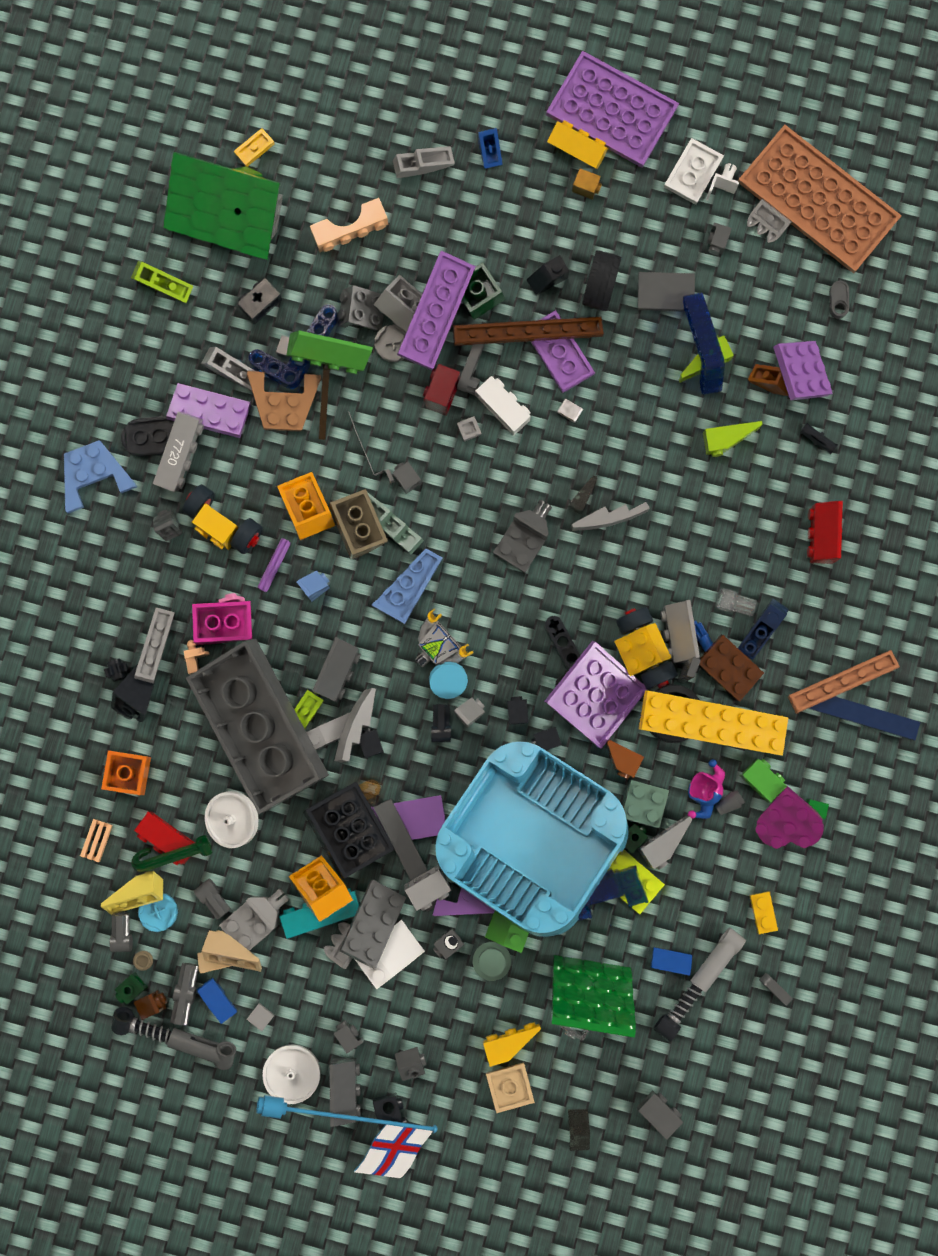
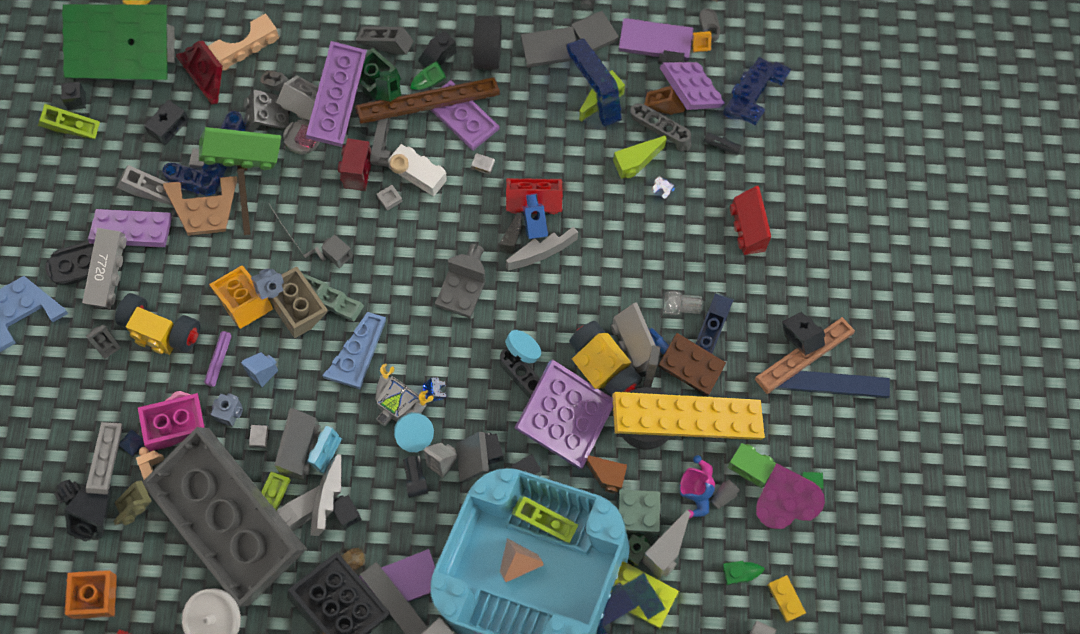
camera: 15 degrees left, 15 degrees down
none -> black brick [61,82,86,110]
none -> olive bracket [113,480,152,525]
none -> dark blue slope [119,429,144,457]
none -> dark red wing [176,41,223,105]
none -> sand blue brick [211,393,243,427]
none -> flat silver piece [249,425,268,448]
none -> sand blue brick [251,268,284,299]
none -> dark grey beam [260,70,289,92]
none -> clear pink plate [294,124,316,149]
none -> medium azure plate [308,426,342,474]
none -> dark grey slope [355,26,414,55]
none -> dark green brick [376,71,401,102]
none -> tan tile [390,154,409,174]
none -> green plate [410,62,447,90]
none -> clear blue tile [423,377,446,403]
none -> dark grey tile [456,432,489,482]
none -> nougat slope [500,538,544,582]
none -> medium azure tile [505,330,541,363]
none -> red slope [506,178,563,214]
none -> lime slope [511,496,578,543]
none -> blue torso [523,194,548,239]
none -> dark grey tile [571,11,619,54]
none -> medium lavender tile [619,18,693,61]
none -> dark grey beam [631,103,691,151]
none -> tile [653,176,677,199]
none -> black bracket [658,50,685,65]
none -> light orange plate [692,31,712,52]
none -> green plate [722,561,765,585]
none -> clear blue bracket [723,57,791,126]
none -> black brick [782,312,825,356]

